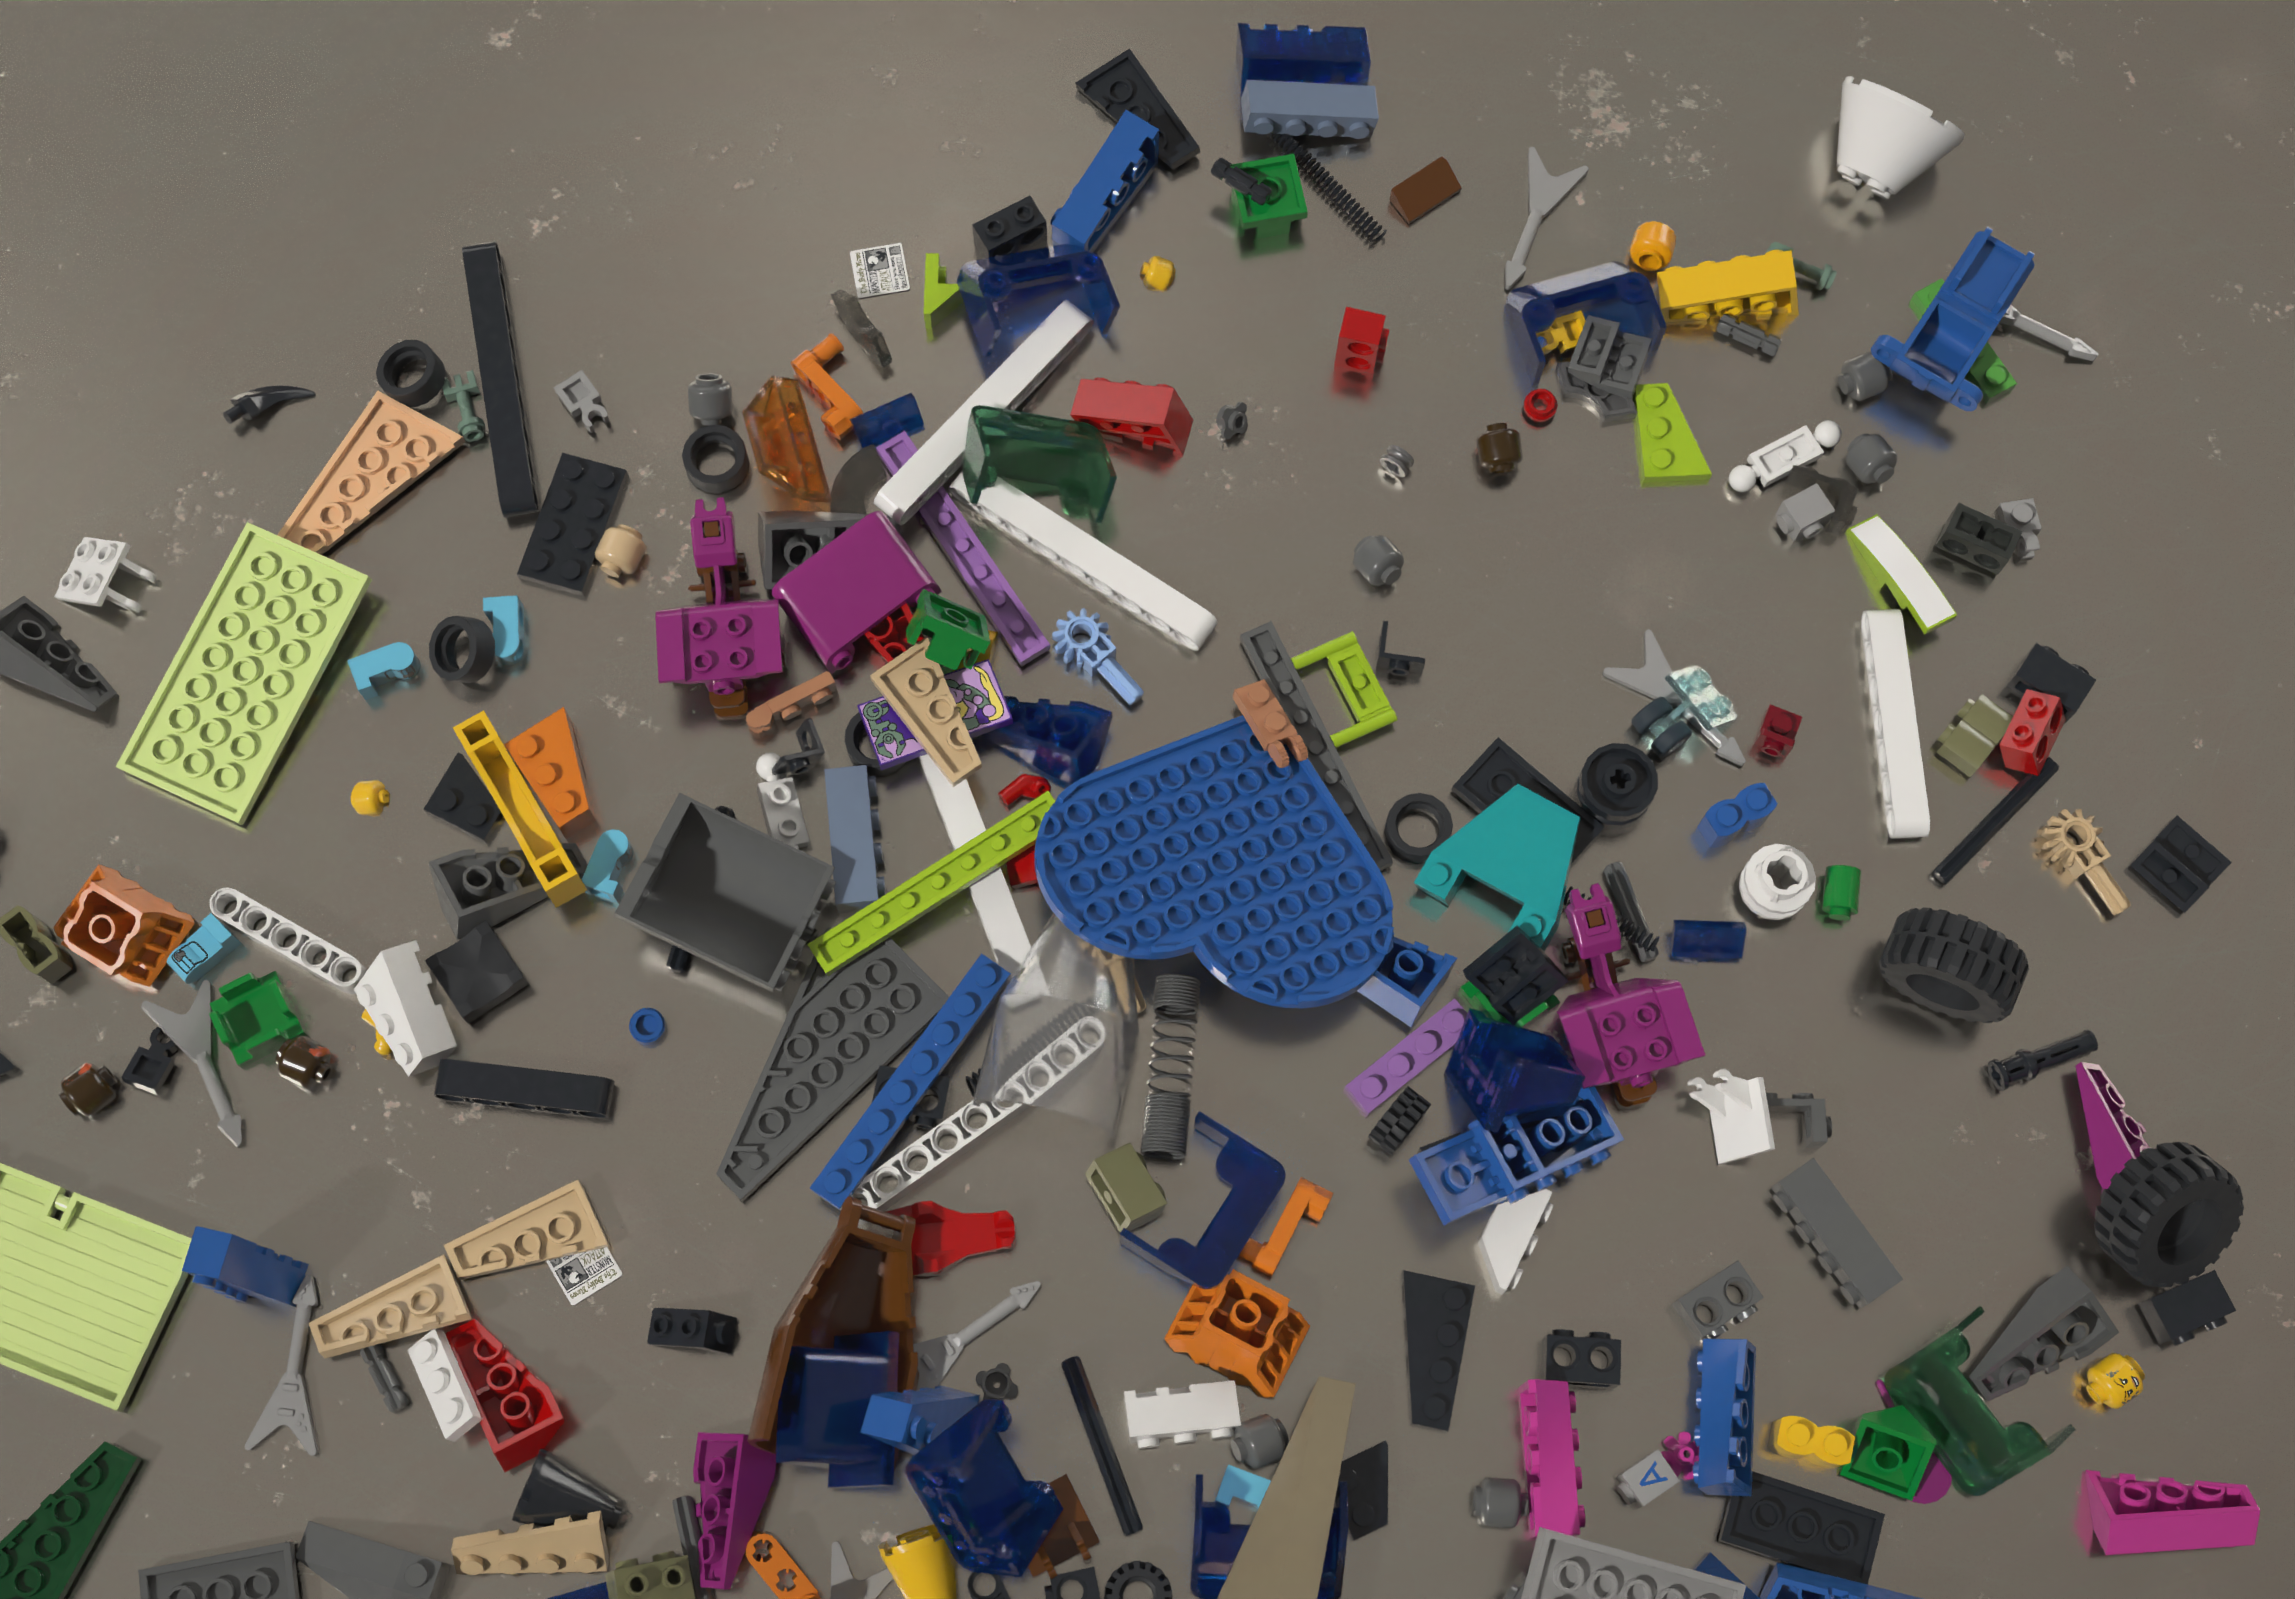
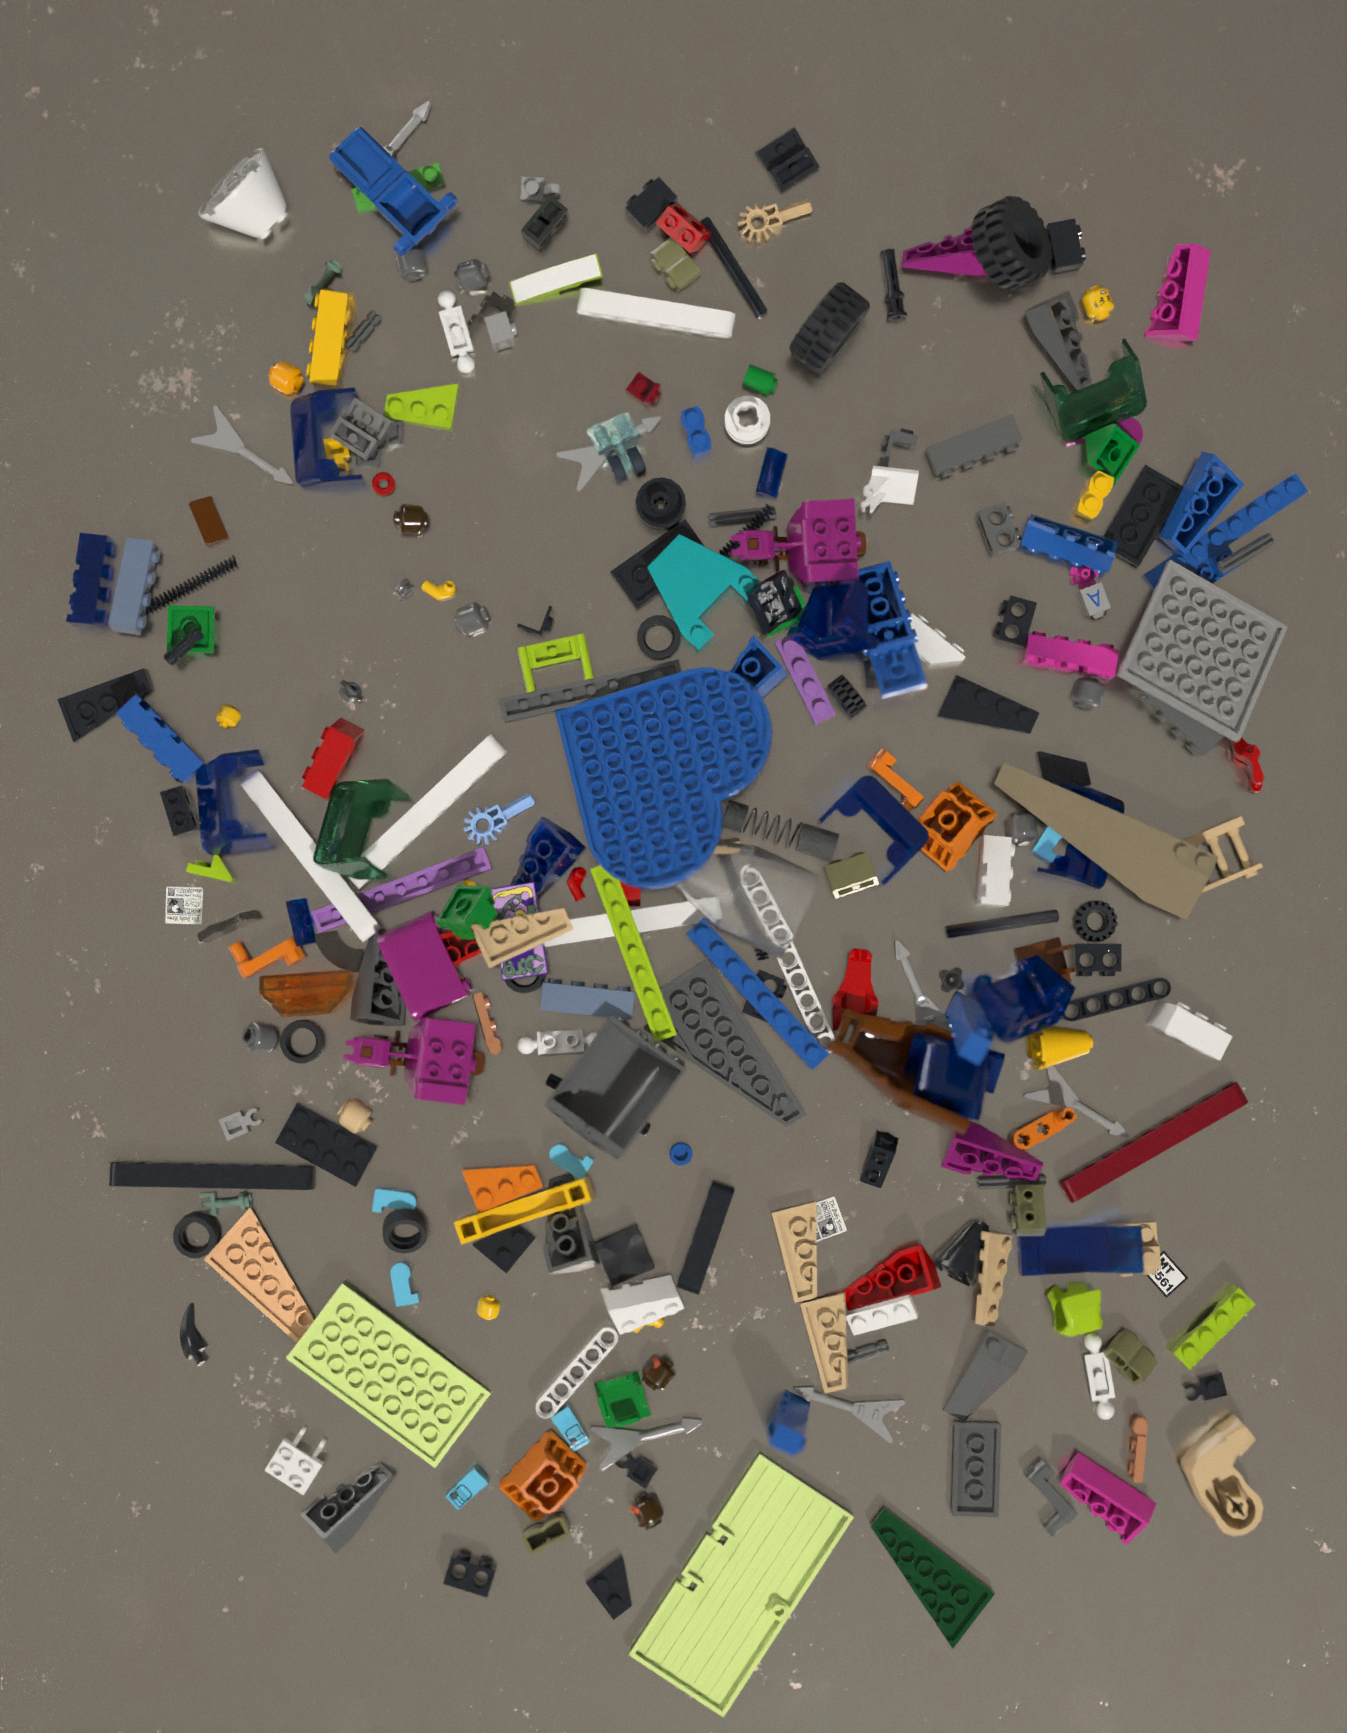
camera: 80 degrees left, 15 degrees up
black bracket [772,718,825,775] -> none
nougat hinge [1233,679,1308,768] -> none
red brick [1334,307,1390,374] -> none
none -> yellow arm [421,580,456,600]
none -> medium azure leg [445,1465,490,1510]

